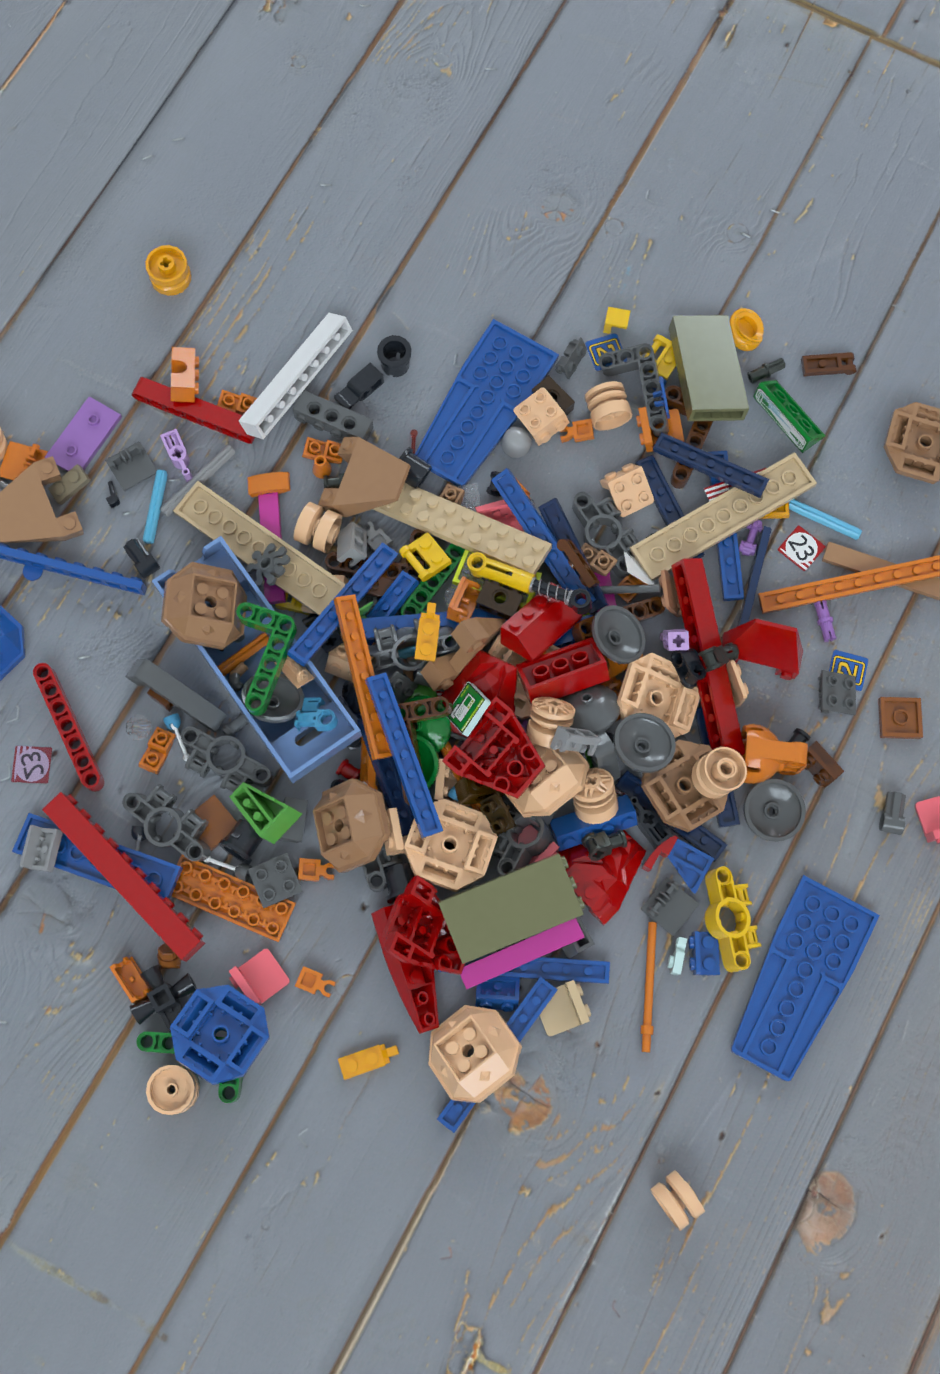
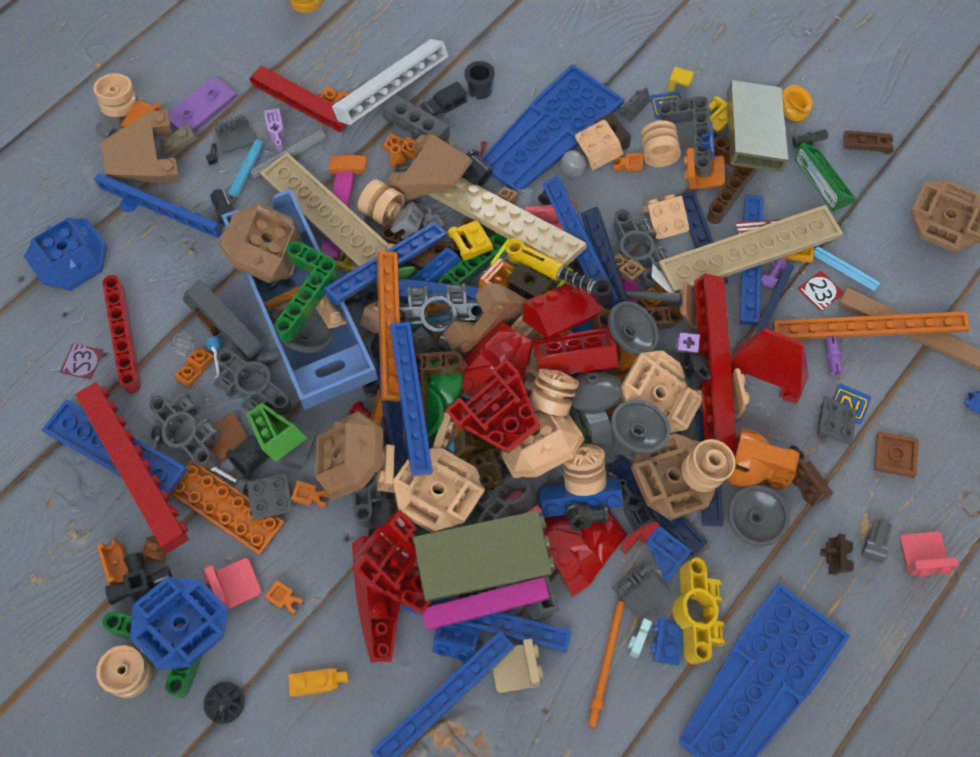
camera: 15 degrees right, 10 degrees down
light grey bracket [20,825,63,872] -> none
orange arch [171,347,199,402] -> none
dark grey animal [246,543,291,588] -> none
dark azure piece [294,697,338,732] -> none
light orange hinge [414,602,440,662] -> none
light nougat piece [428,1005,522,1103] -> none
tile [447,681,491,737] -> none
light grey hinge [550,726,602,756] -> none
reddish brown plate [557,539,600,588] -> none
dark blue tile [653,432,769,498] -> none
pearl dark grey connector [698,643,739,673] -> none
none -> black wheel [203,682,245,724]
none -> dark brown hips [820,534,854,575]

